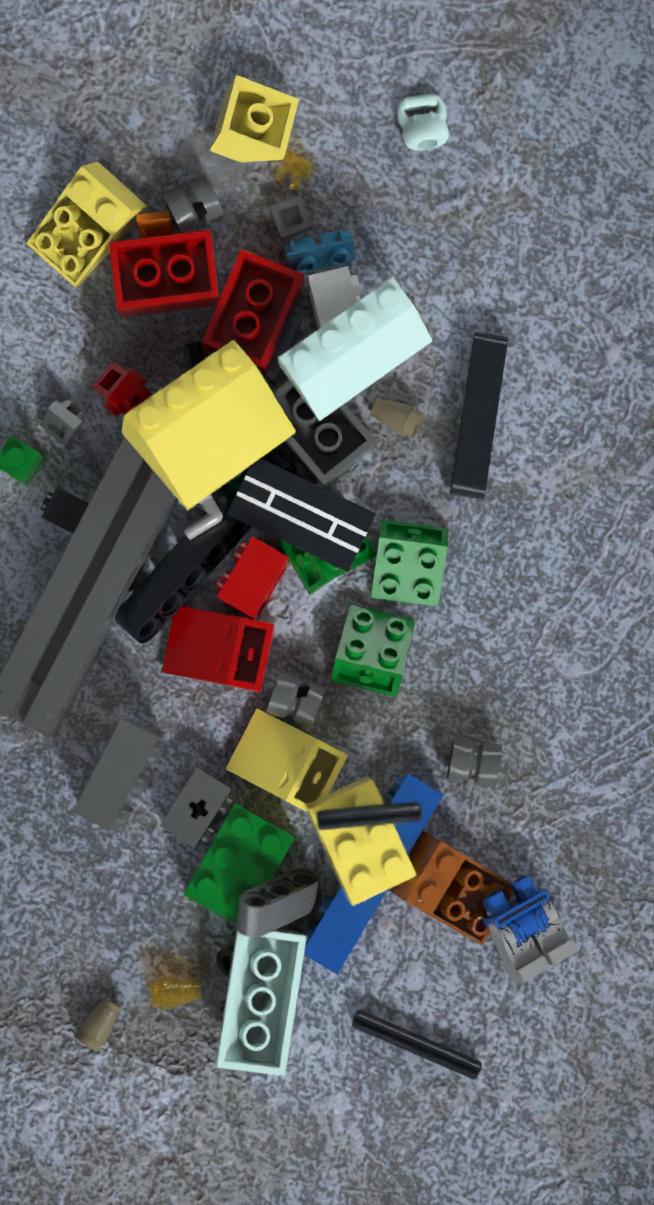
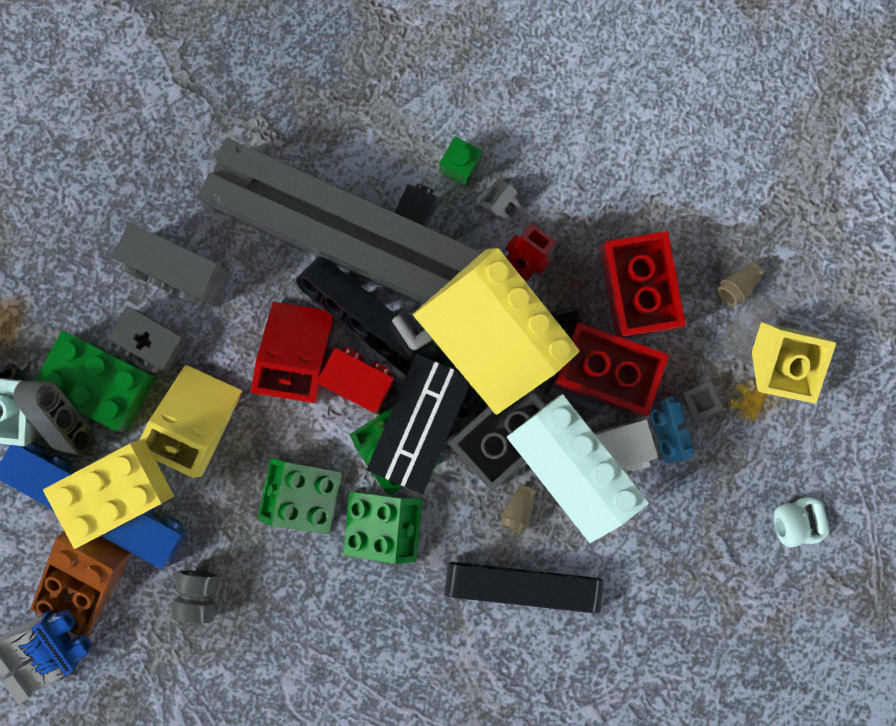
camera: 85 degrees right, 0 degrees up
light yellow slope [26,162,147,288] -> none
orange tile [136,210,174,238] -> none
dark grey wheel [162,175,224,233] -> none
dark grey wheel [266,671,327,729] -> none
black axle [316,801,422,830] -> none
none -> dark tan cone [717,262,764,307]

